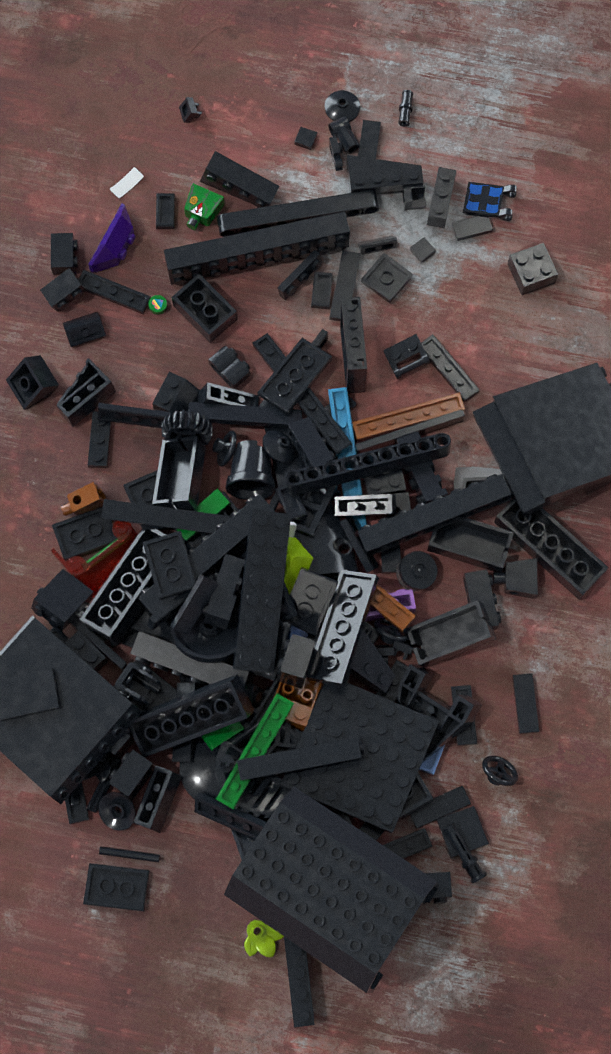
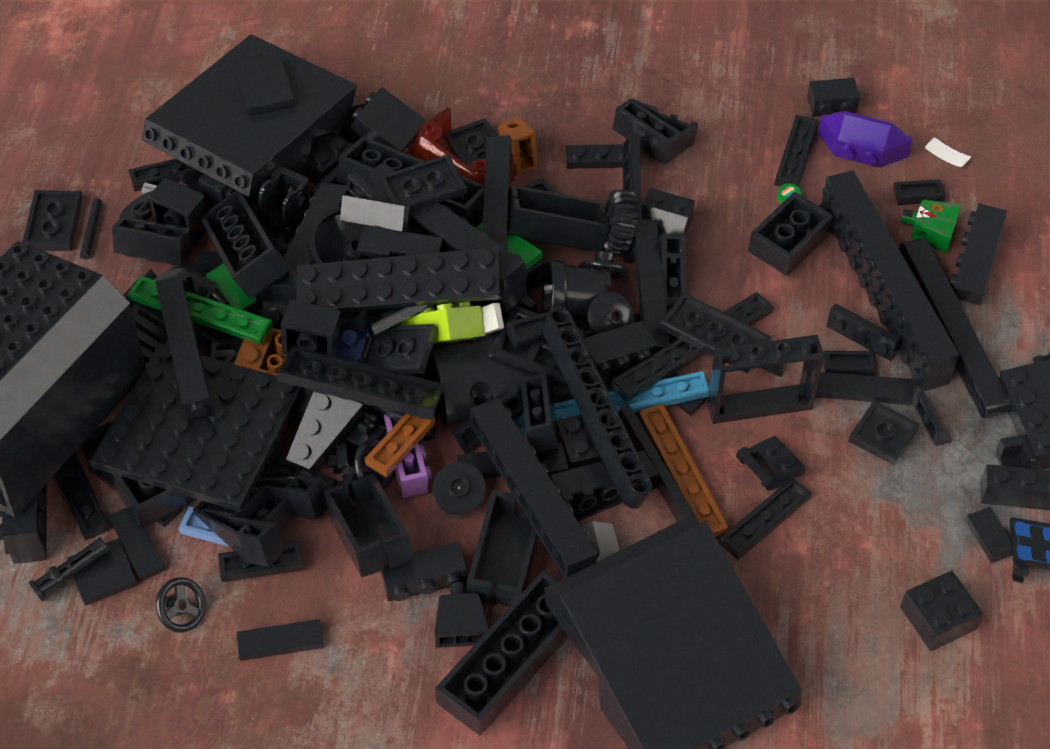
camera: 85 degrees right, 20 degrees down
black slope [6,355,59,410] -> none
black brick [40,268,87,312] -> none
black panel [63,312,106,347] -> none
black brick [208,346,250,389] -> none
black tile [410,237,436,263] -> none

